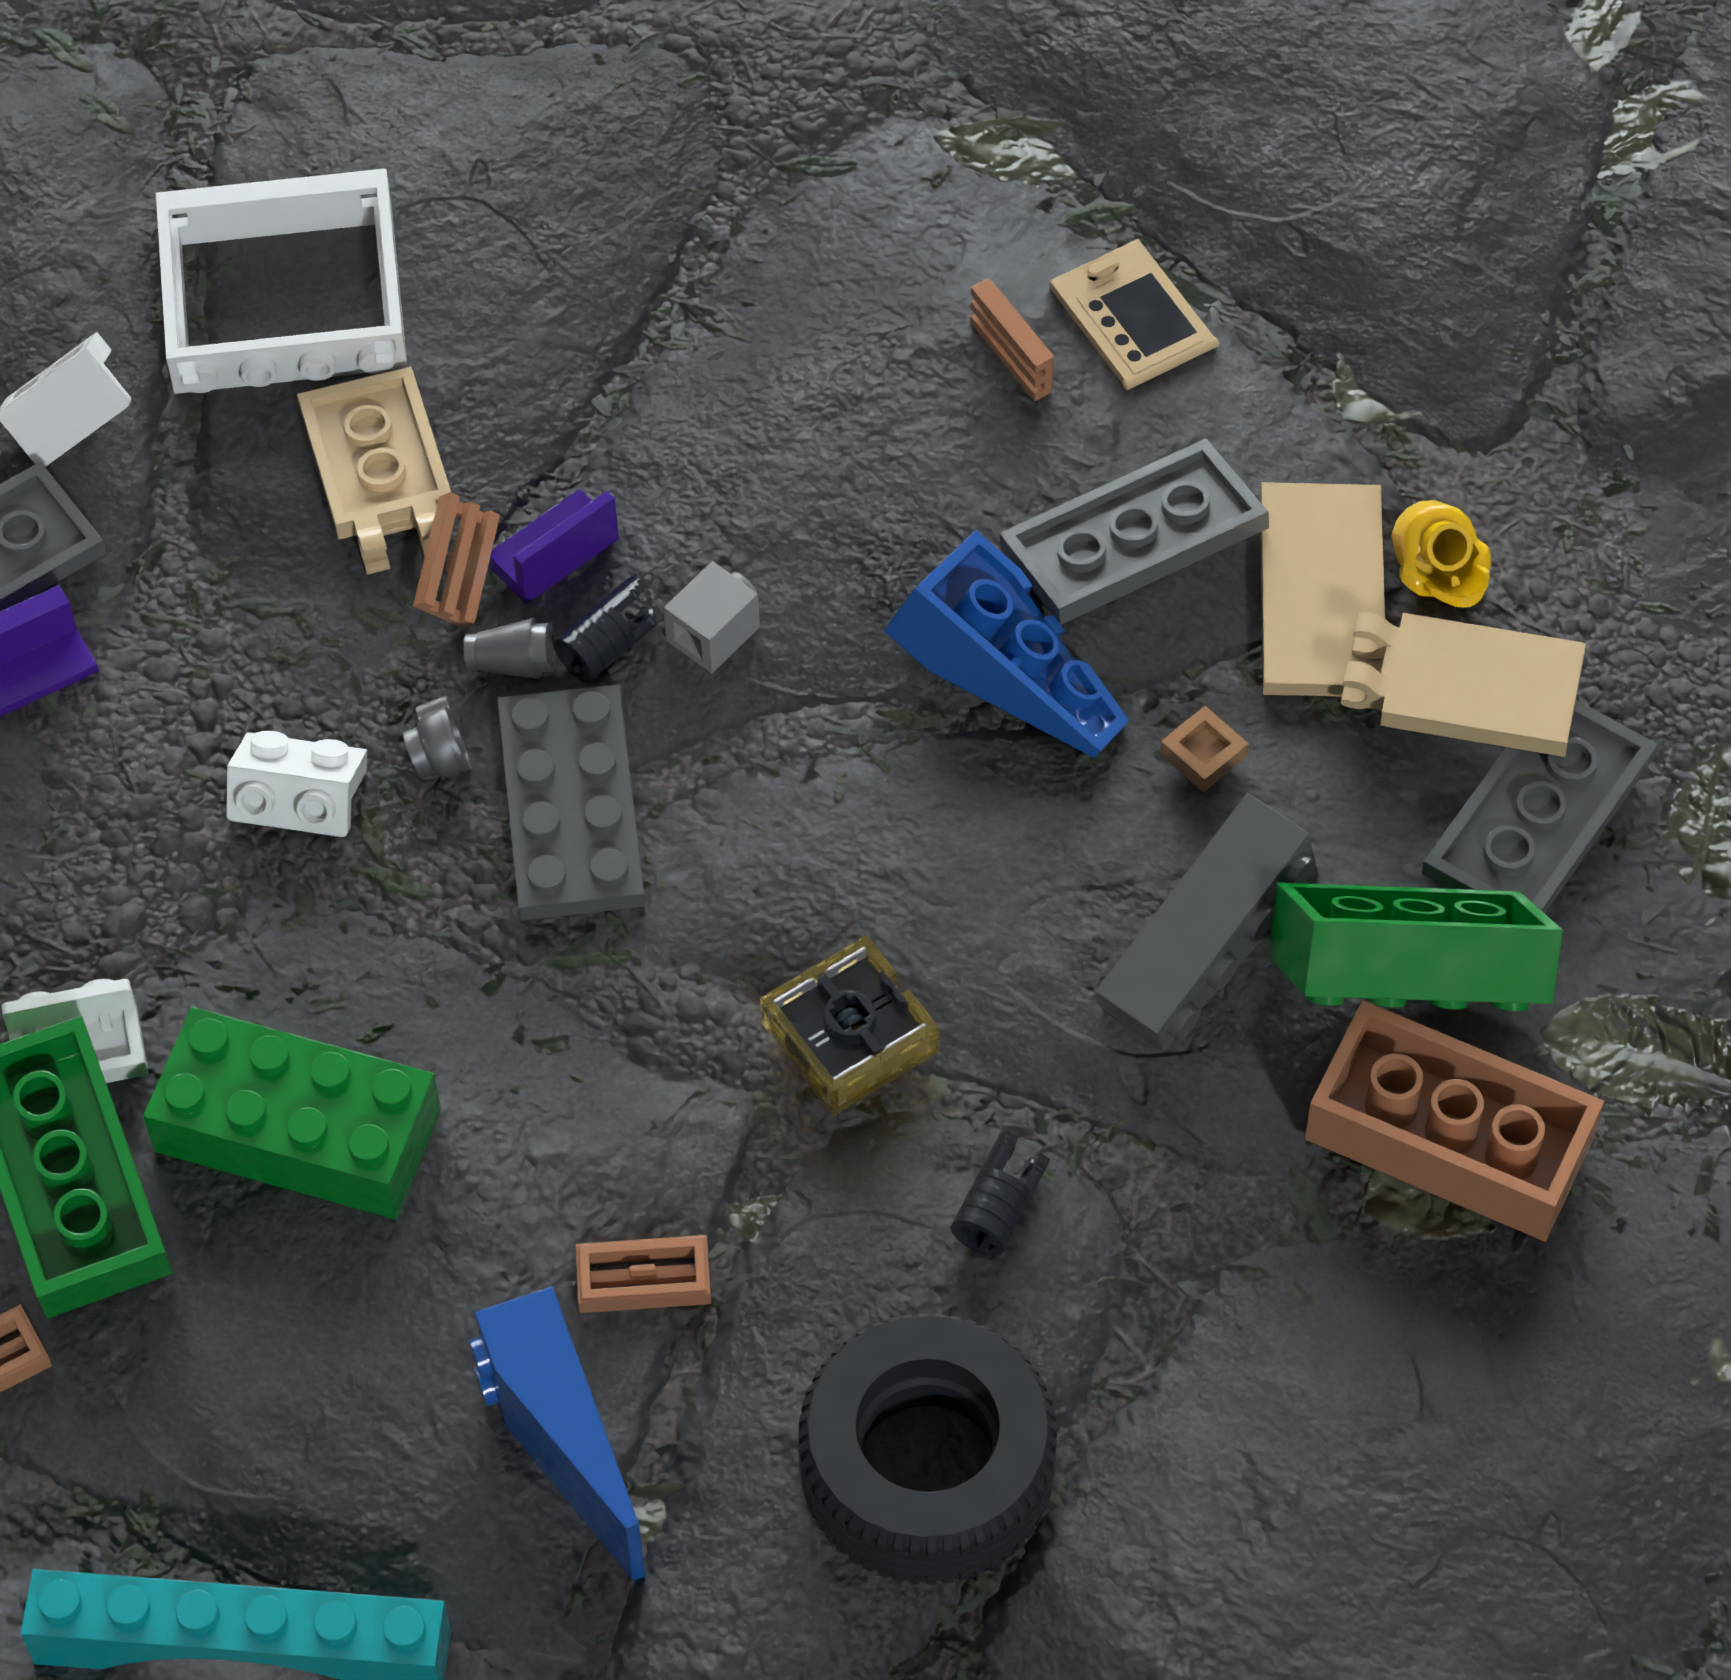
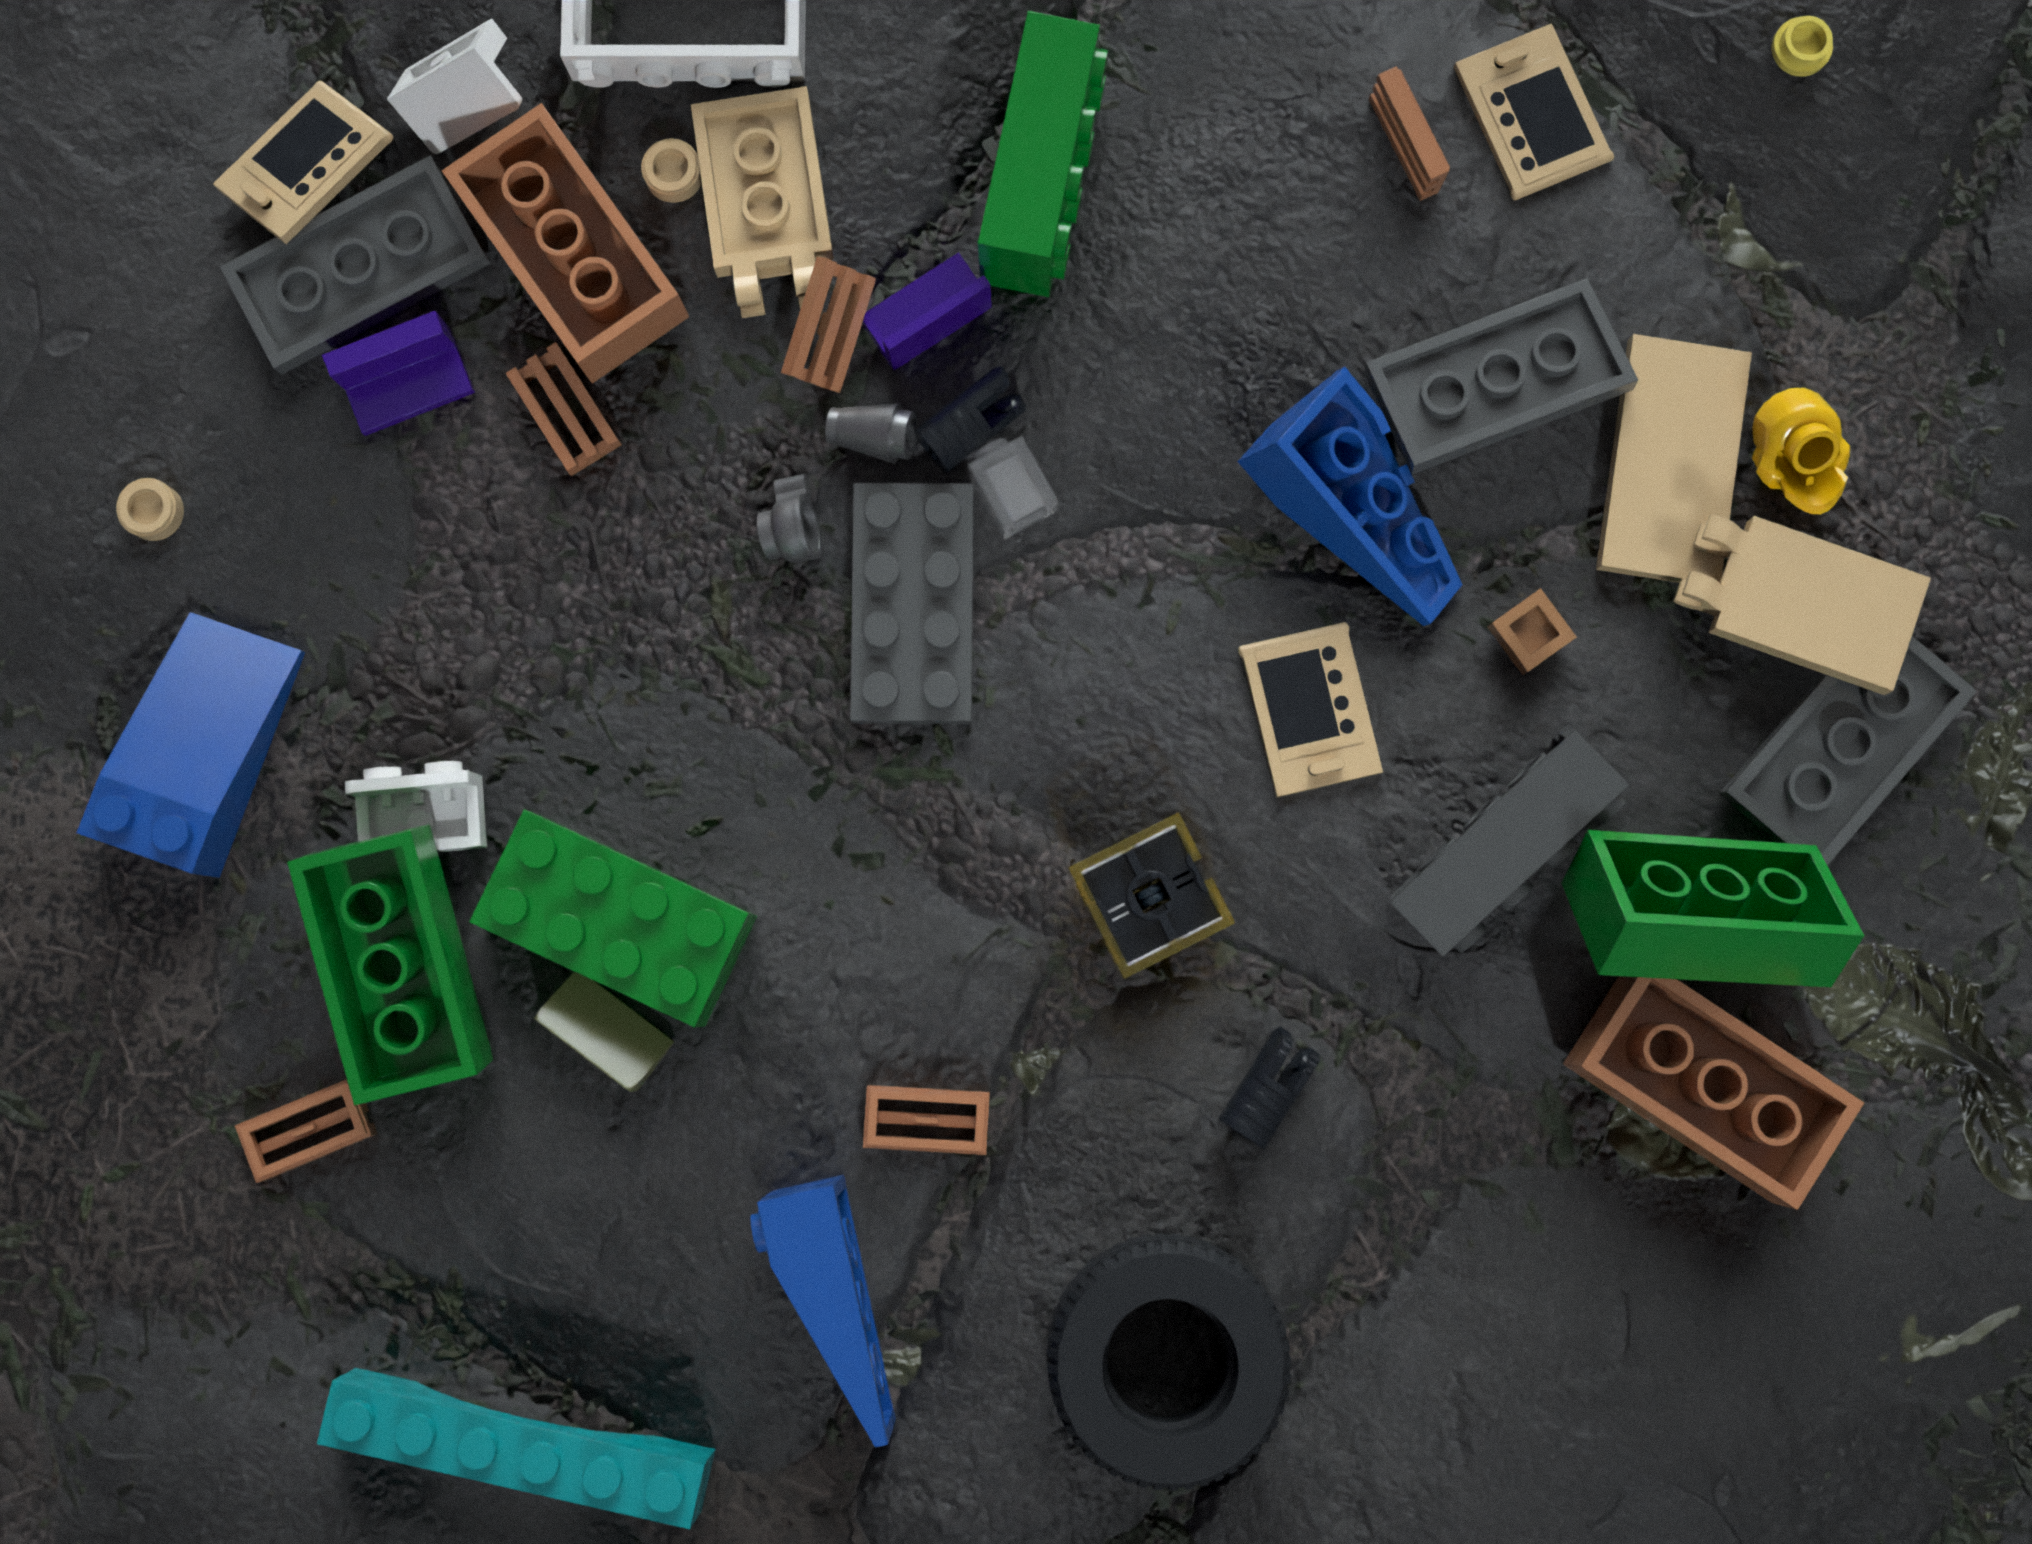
camera: 10 degrees right, 25 degrees up
white bracket [227,731,367,837] -> none
light grey brick [664,561,760,674] -> none
none -> nougat brick [442,103,689,384]
none -> nougat tile [506,342,622,476]
none -> olive slope [534,972,675,1092]
none -> tan tile [641,138,702,203]
none -> clear brick [968,436,1057,540]
none -> green brick [978,11,1109,297]
none -> tan container [1238,622,1383,798]
none -> light yellow plate [1771,16,1833,77]

